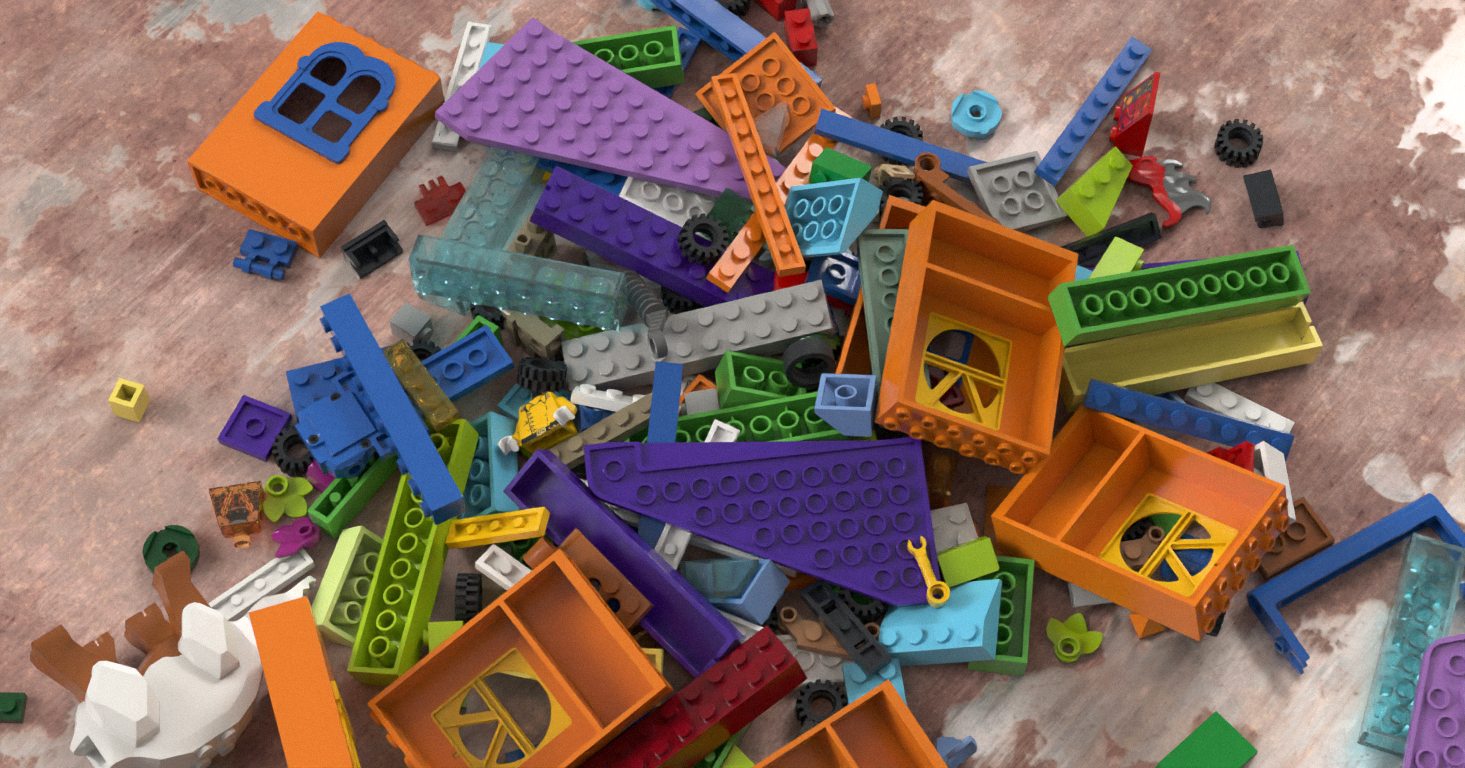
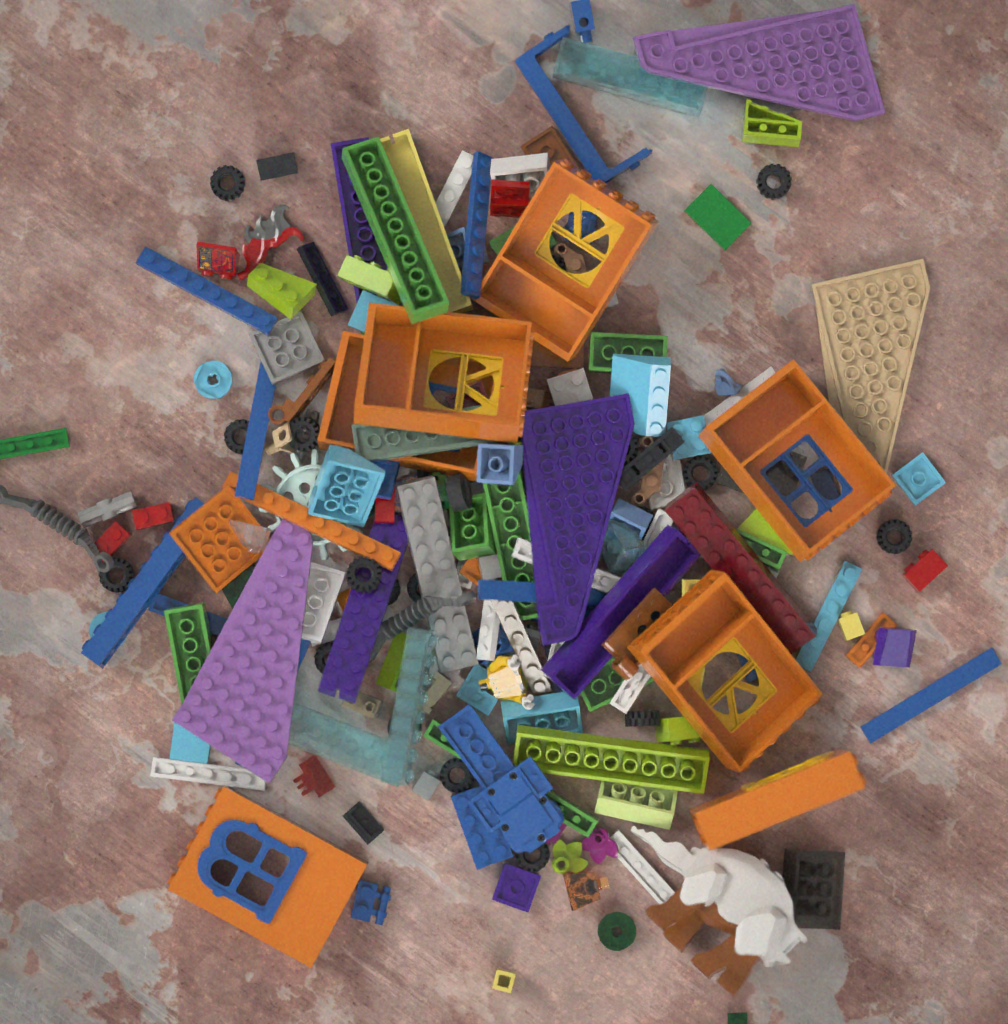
camera: 90 degrees left, 25 degrees up
blue brick [319,293,466,525] -> none
clear yellow plate [382,338,461,432] -> none
yellow plate [445,507,550,549] -> none
black tyre [517,357,567,393] -> none
clear green brick [700,186,754,245] -> none
orange plate [711,73,806,277] -> none
green brick [809,147,872,184] -> none
orange plate [861,83,881,119] -> none
yellow brick [907,536,950,608] -> none
lime panel [936,536,999,587] -> none
lime plate [1046,613,1103,663] -> none

